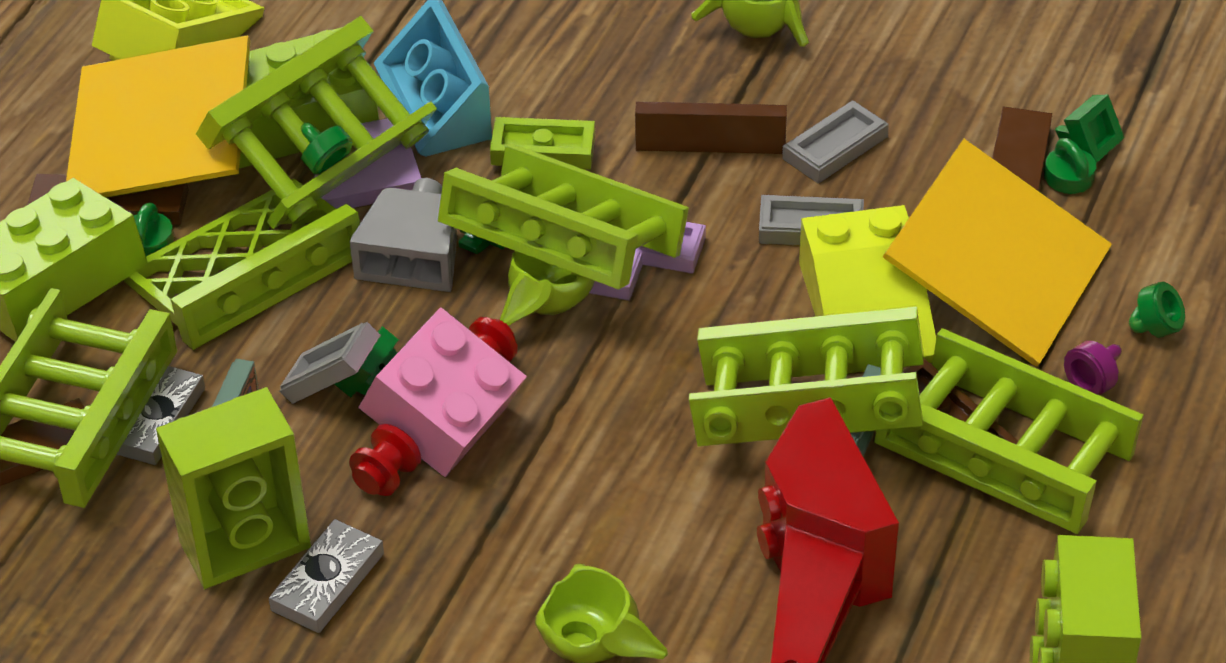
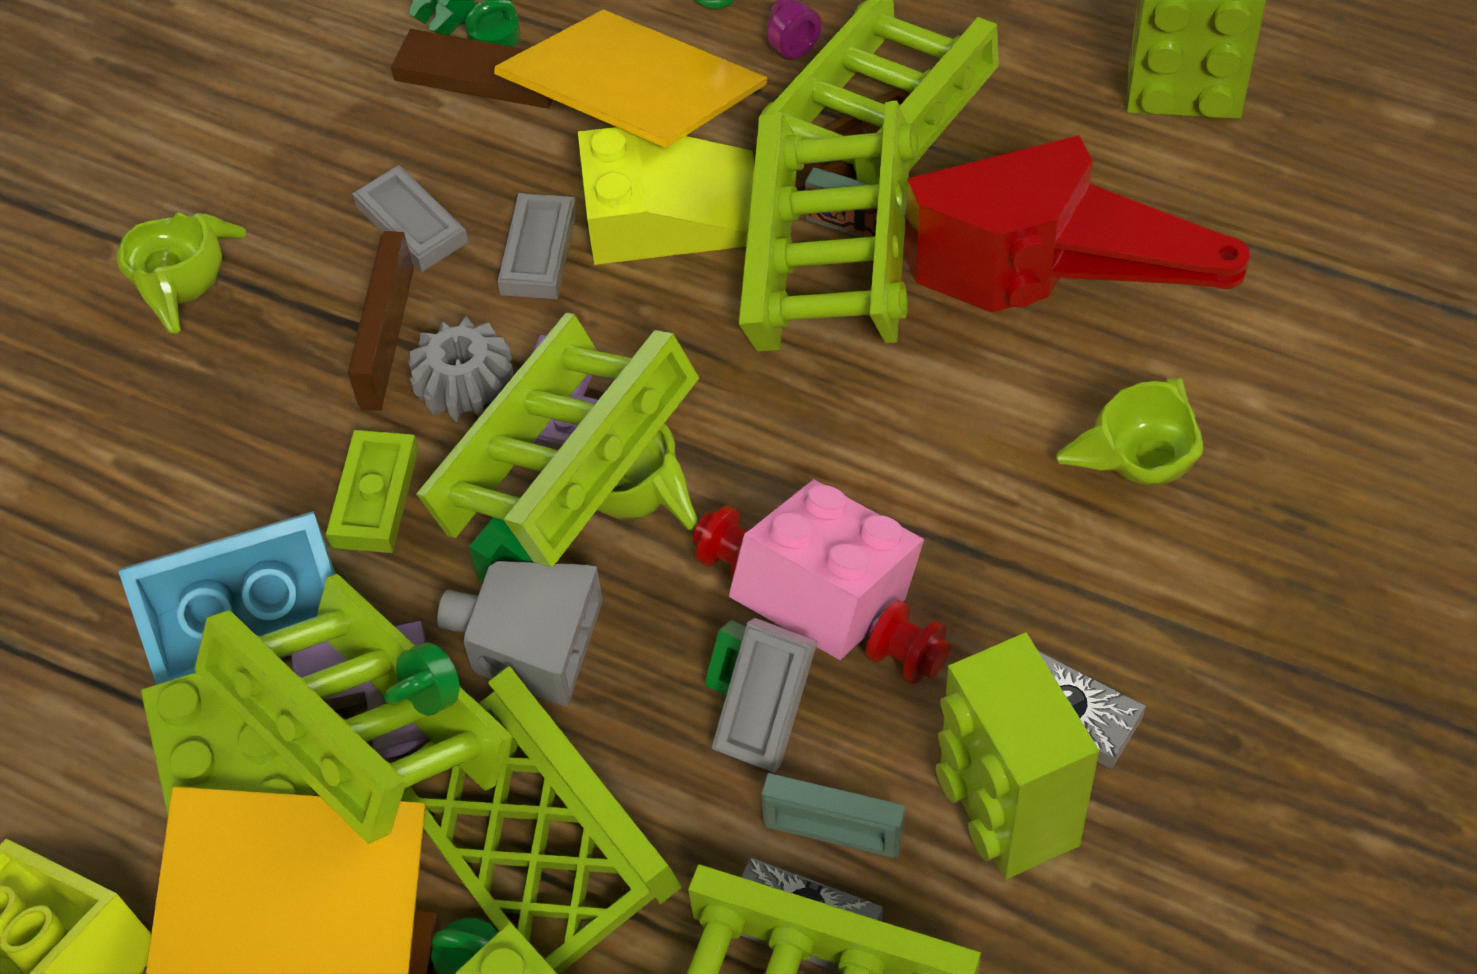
camera: 85 degrees left, 10 degrees up
none -> light grey gear [409,316,514,423]

